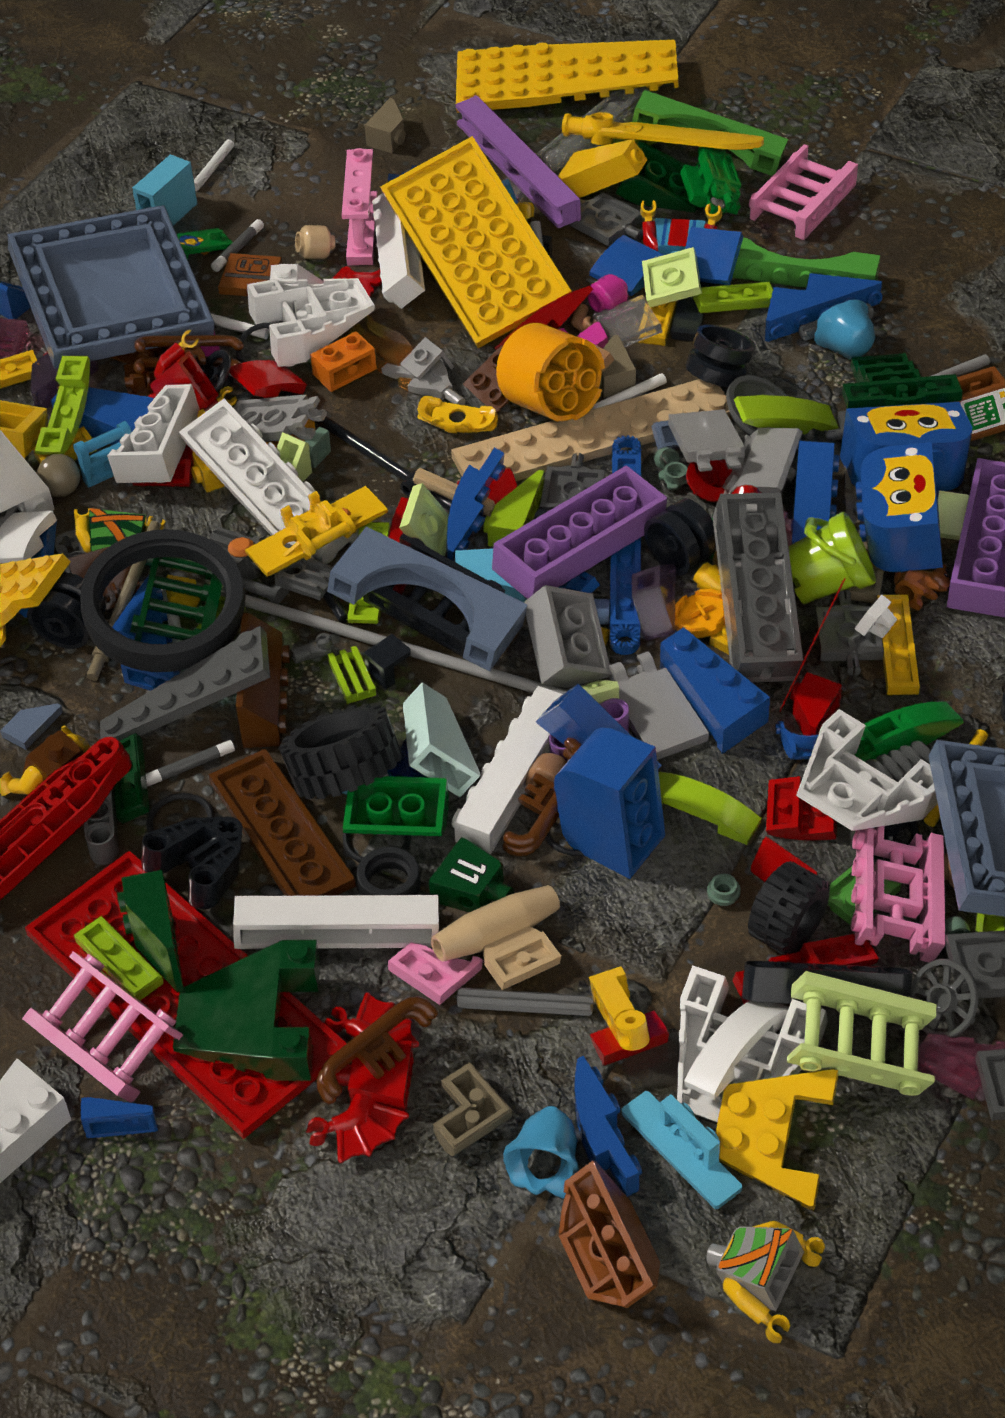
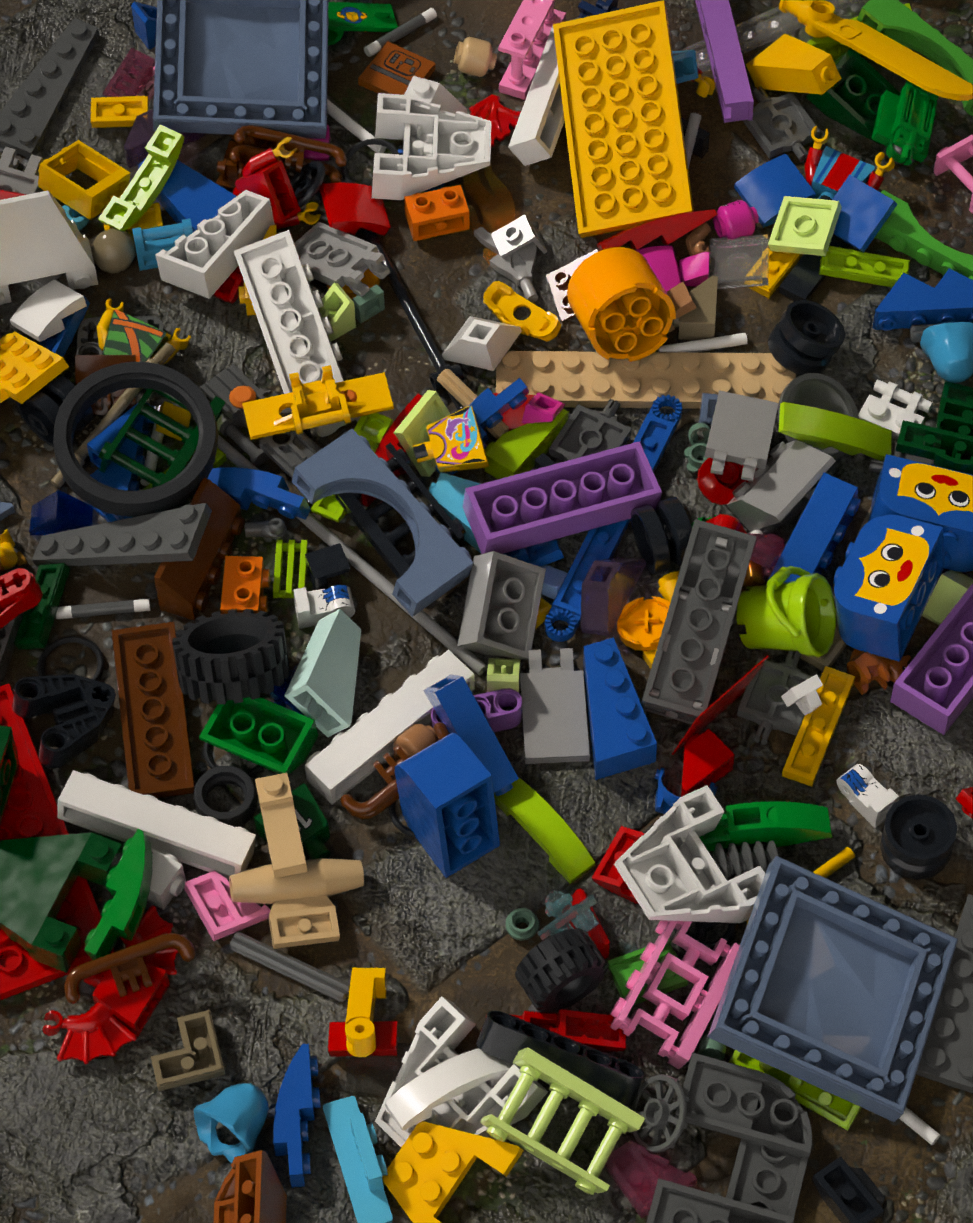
camera: 20 degrees right, 10 degrees up
none -> clear blue slope [29,490,94,535]
none -> green slope [84,829,152,960]
none -> white brick [147,850,186,910]
none -> blue slope [194,467,311,520]
none -> orange brick [220,556,270,614]
none -> tan slope [255,773,307,878]
none -> white leg [293,585,355,629]
none -> torso [413,405,489,472]
none -> white slope [442,316,522,371]
none -> dark pink slope [522,392,565,423]
none -> clear light blue hips [537,890,600,941]
none -> white leg [836,764,899,828]
none -> white plate [858,379,933,440]

